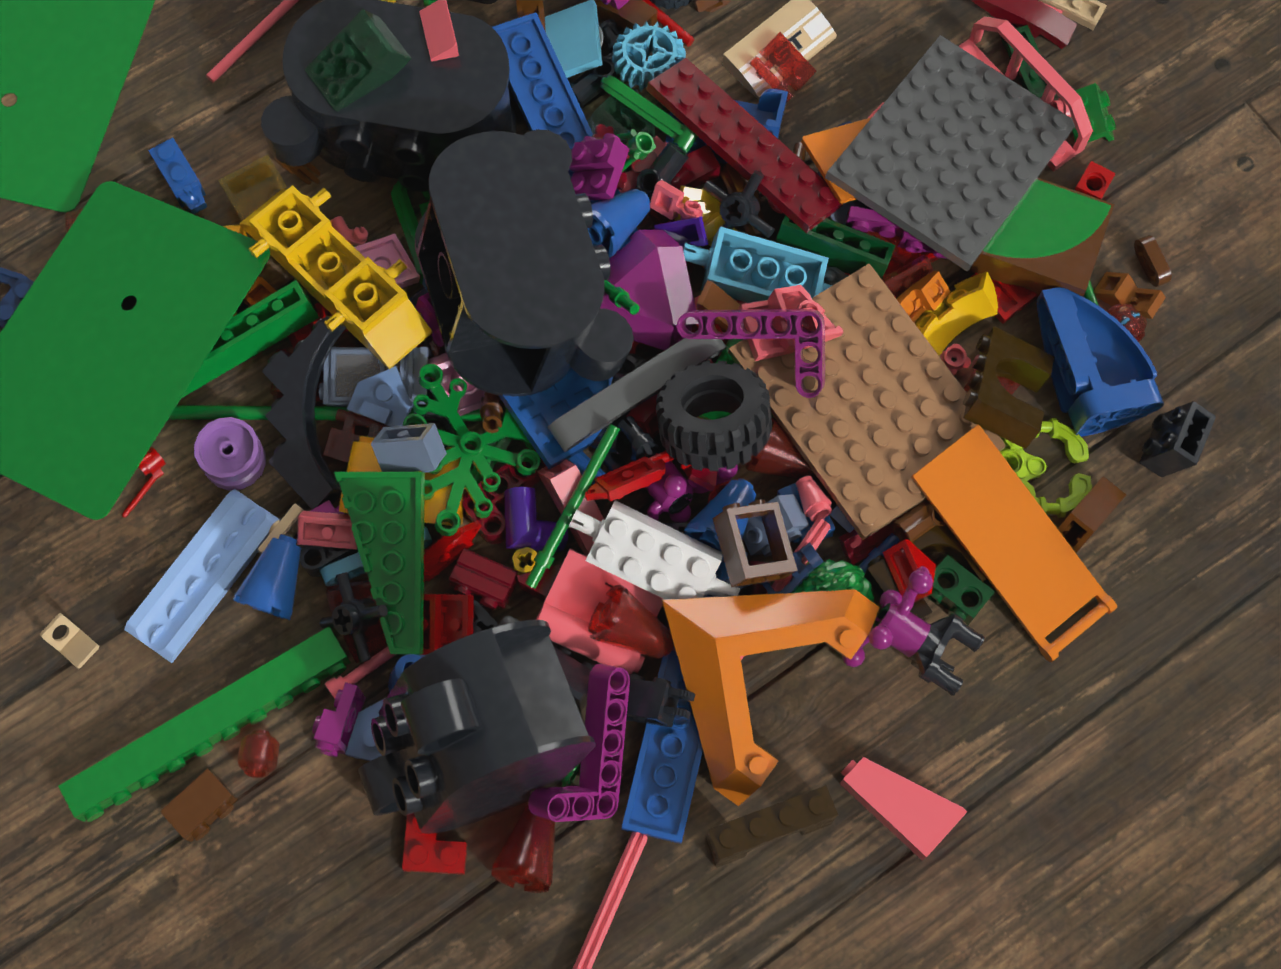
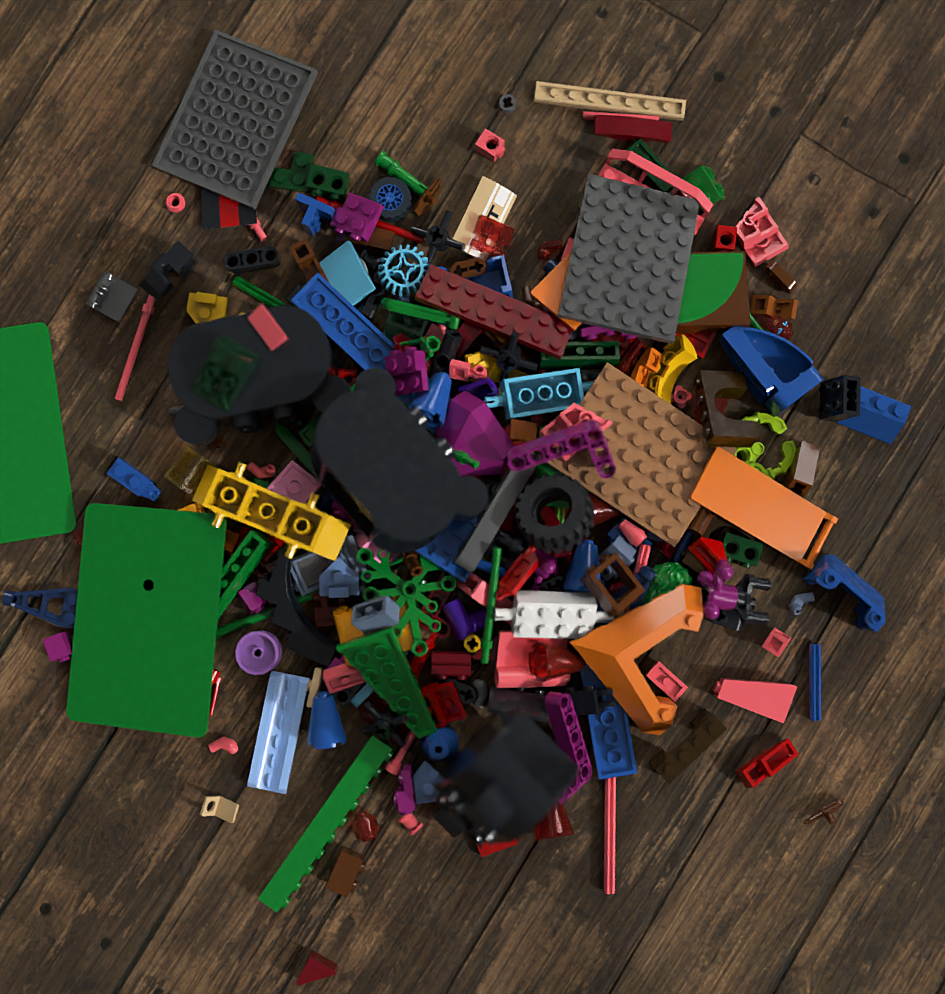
camera: 25 degrees left, 15 degrees up
none -> coral arm [208,737,238,754]
none -> magenta brick [236,582,267,615]
none -> dark red slope [297,951,338,986]
none -> coral bush [398,811,423,836]
none -> black bar [411,210,465,264]
none -> reddish brown beam [450,257,486,278]
none -> clear red arm [537,240,562,260]
none -> coral plate [645,661,688,702]
none -> black piece [706,609,744,632]
none -> coral slope [735,197,789,267]
none -> red slope [735,738,799,788]
none -> coral brick [762,628,791,658]
none -> sand blue arm [789,592,815,615]
none -> blue windscreen [802,554,886,632]
none -> blue axle [809,643,821,721]
none -> blue slope [836,386,911,444]

